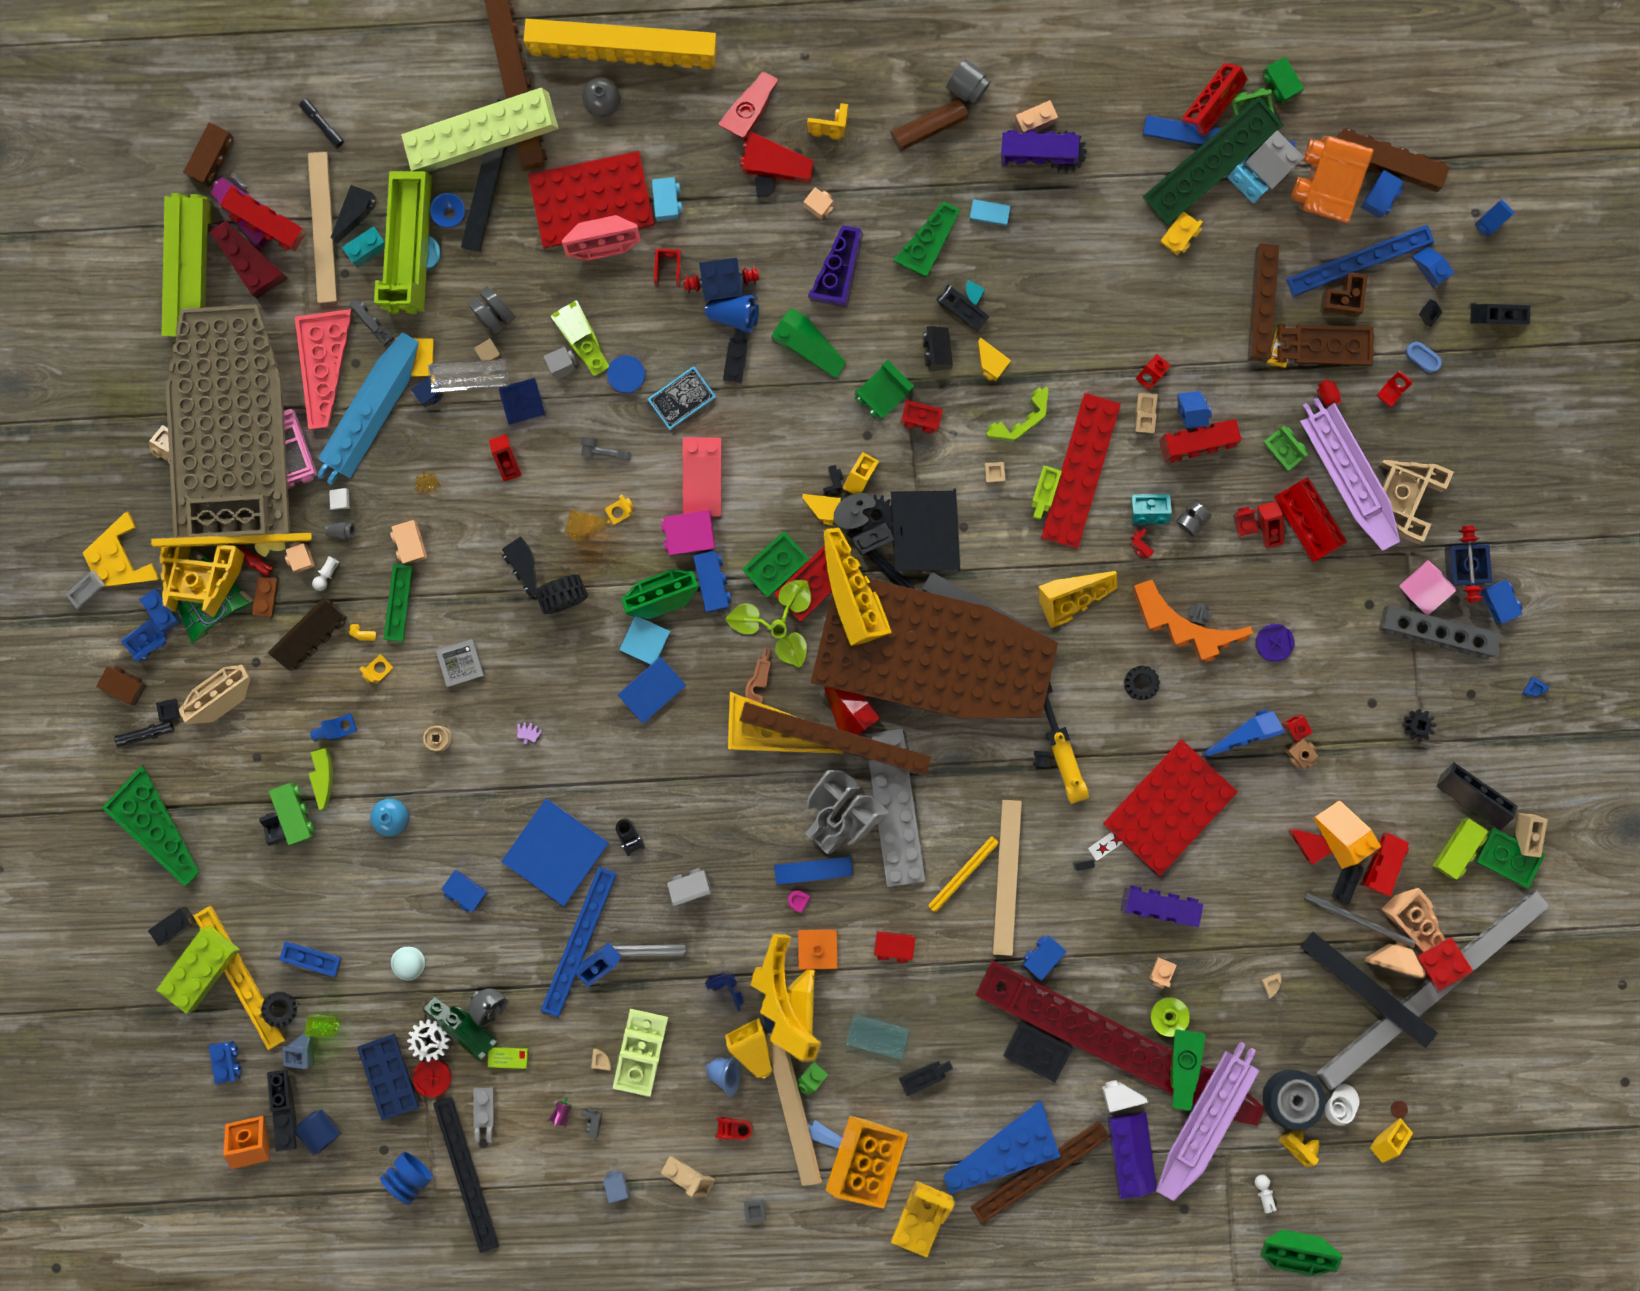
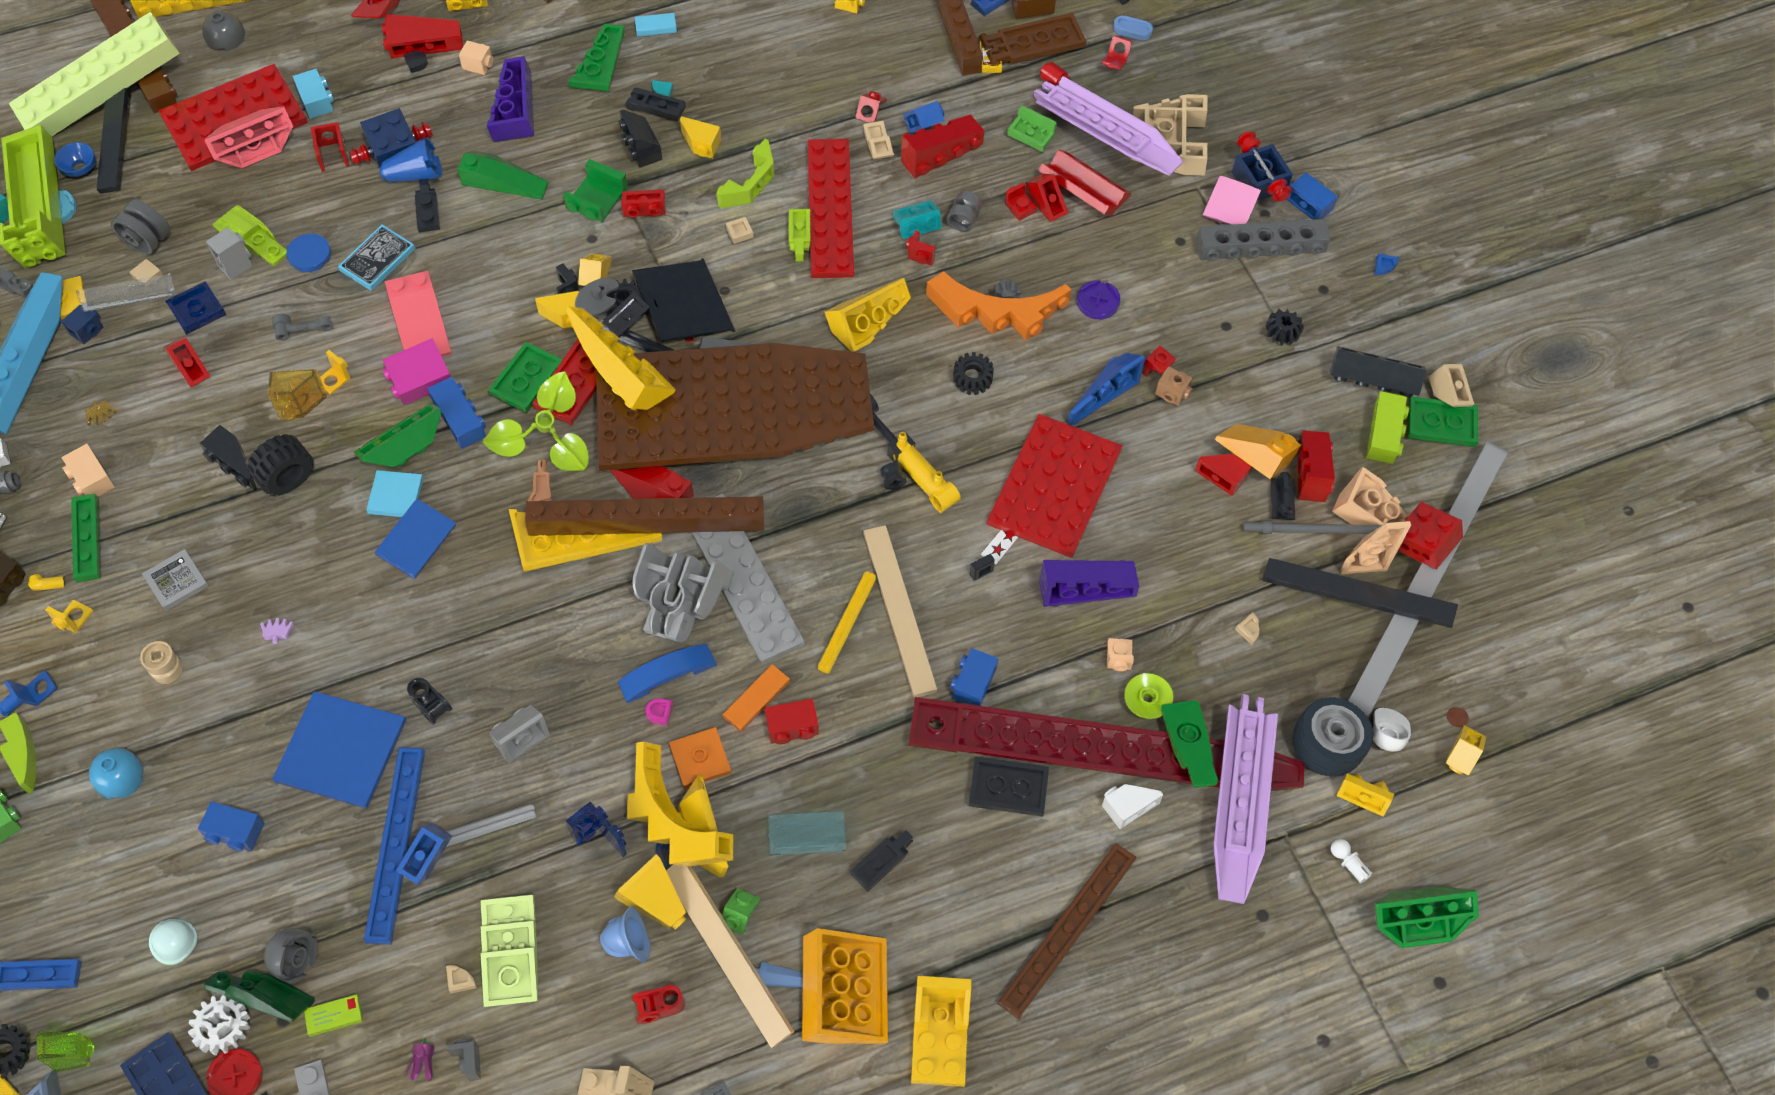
camera: 20 degrees left, 25 degrees down
blue wing [943,1100,1060,1194] -> none
dark purple slope [1107,1112,1157,1199] -> none
none -> orange tile [722,664,790,732]

